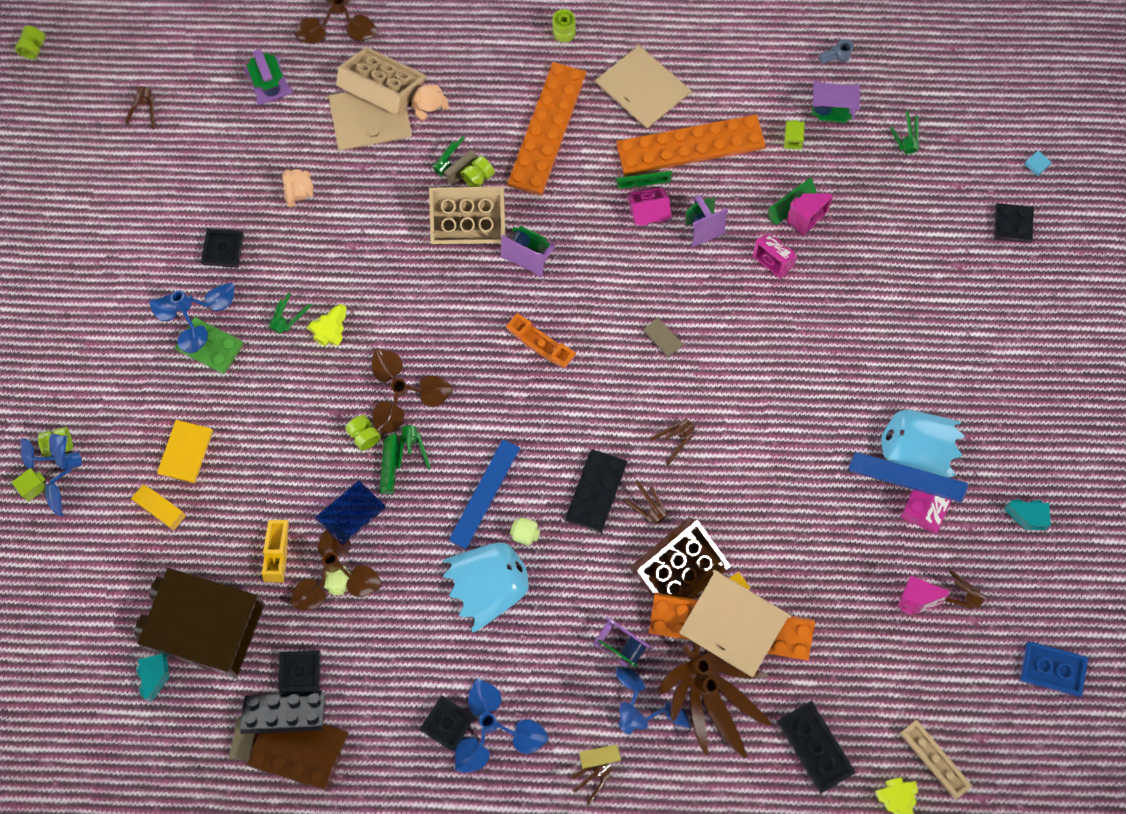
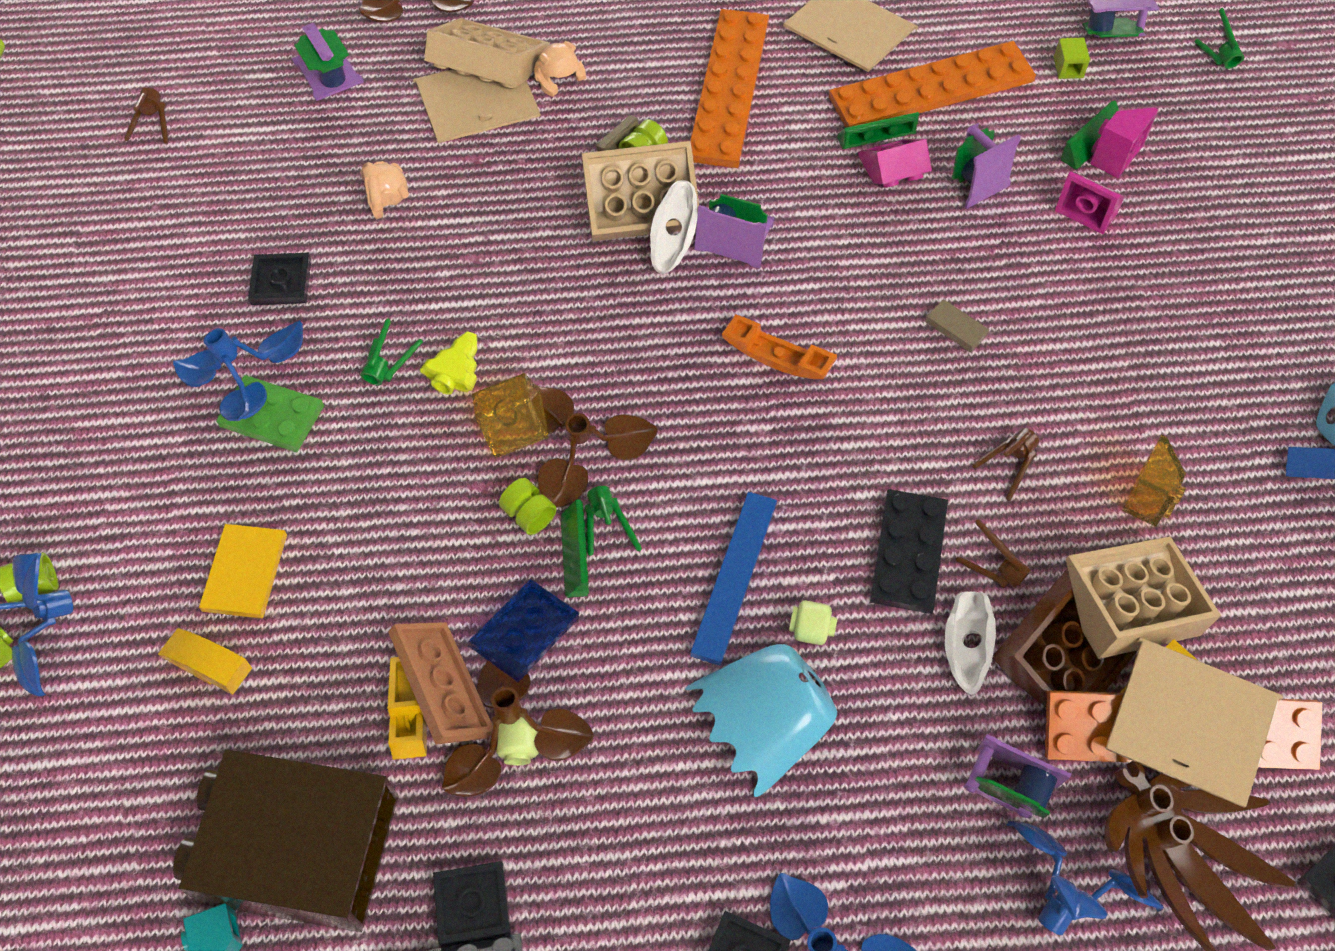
camera: 10 degrees left, 10 degrees down
green plant [432,136,465,177] -> none
none -> nougat plate [388,622,493,745]
none -> clear yellow slope [472,373,549,458]
none -> white piece [650,180,698,274]
none -> white piece [945,591,996,696]
none -> tan slope [1066,536,1221,659]
none -> clear yellow slope [1122,435,1186,527]

